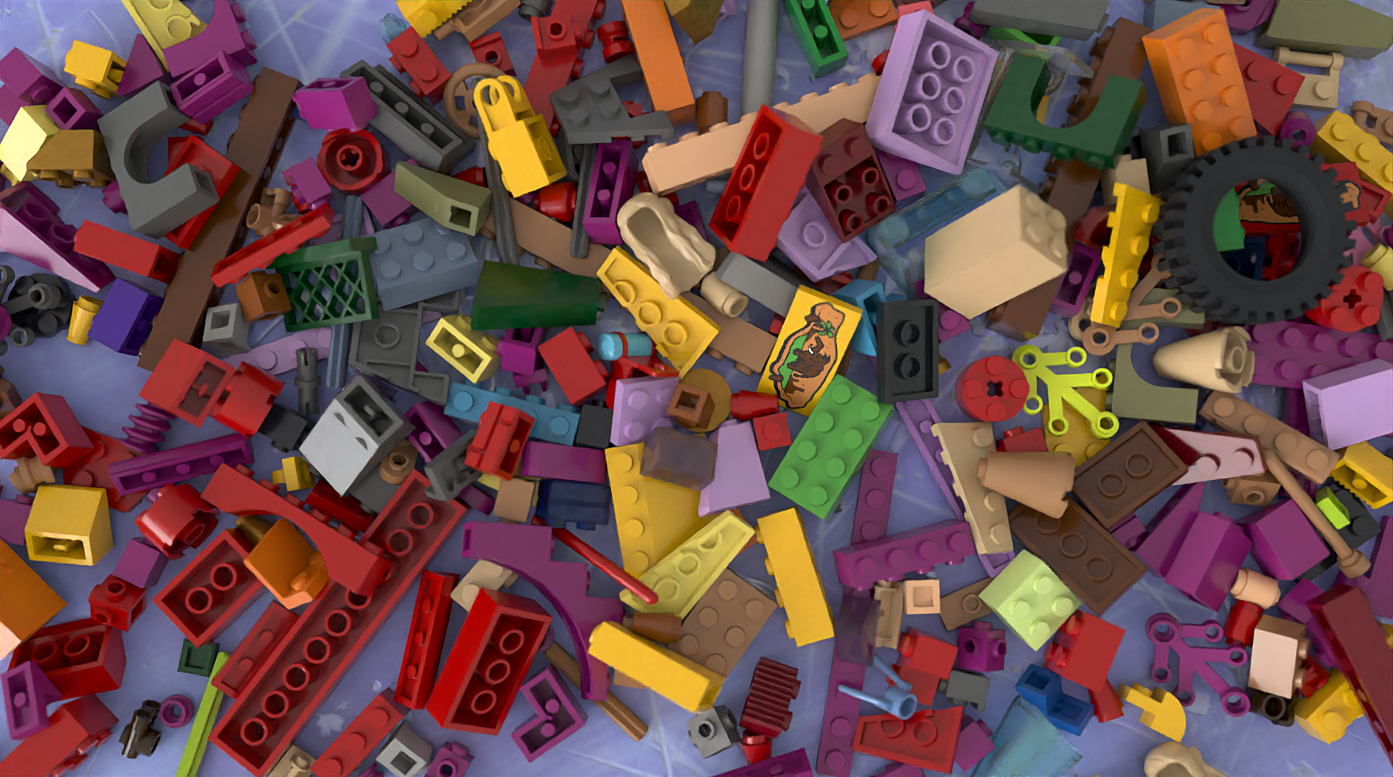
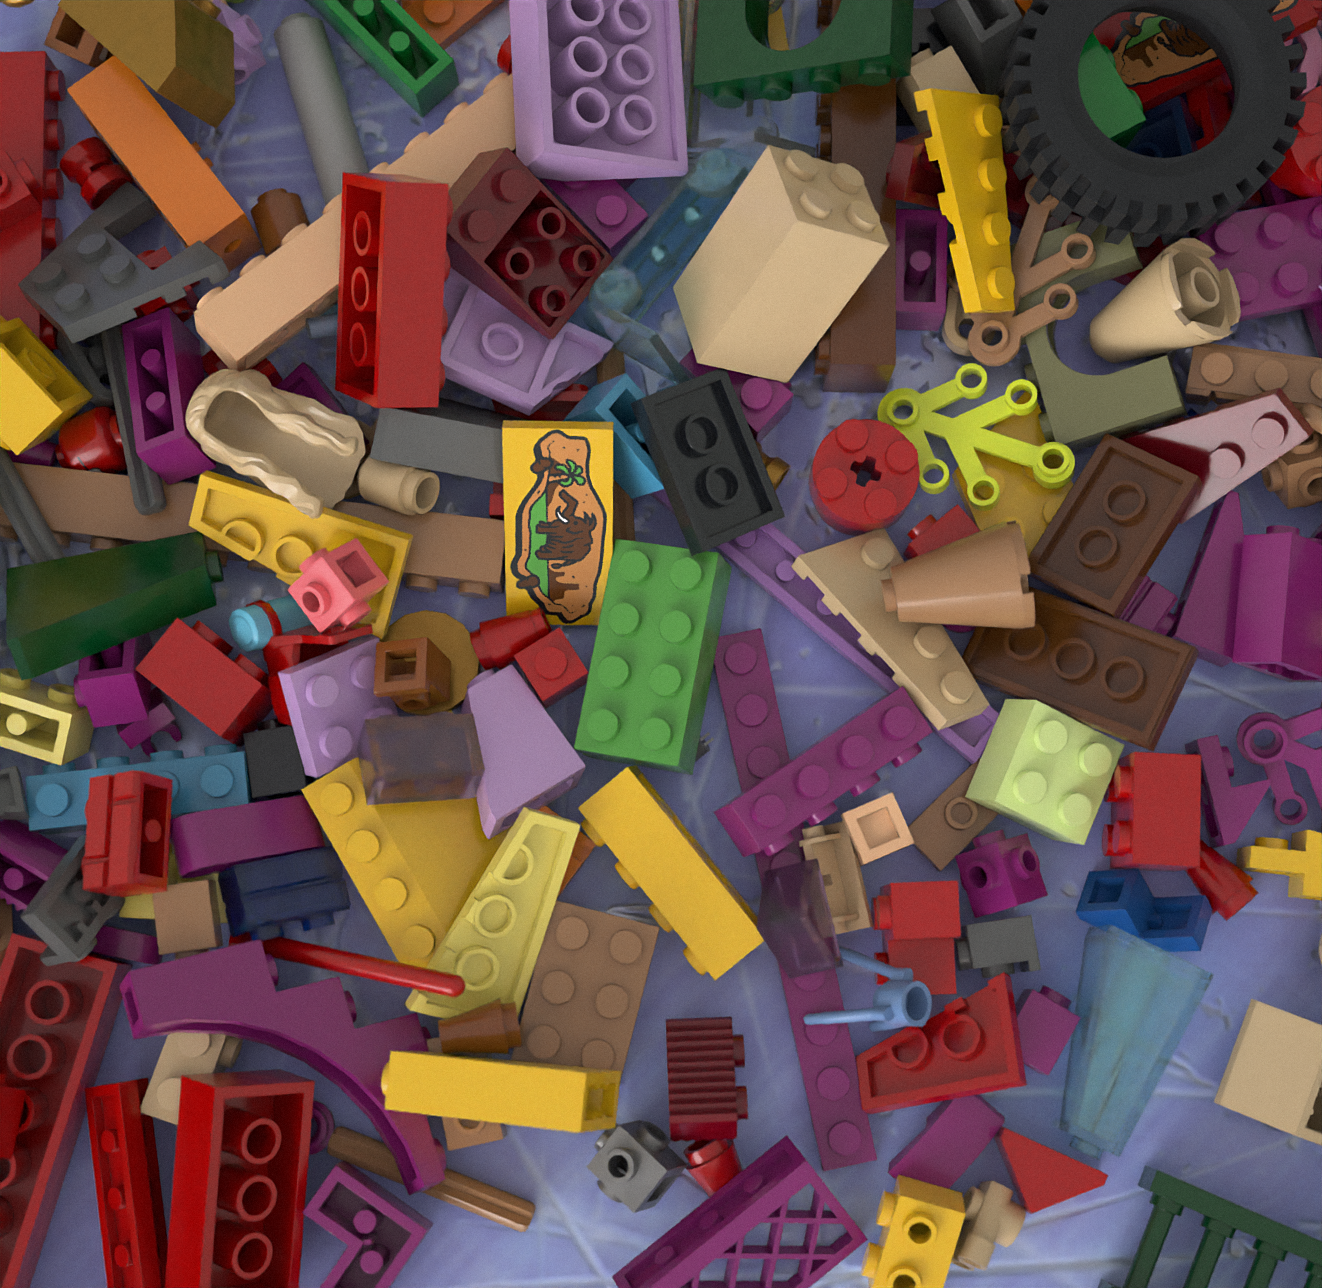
camera: 20 degrees left, 5 degrees down
none -> coral brick [288,538,389,634]
none -> magenta slope [1184,735,1273,848]

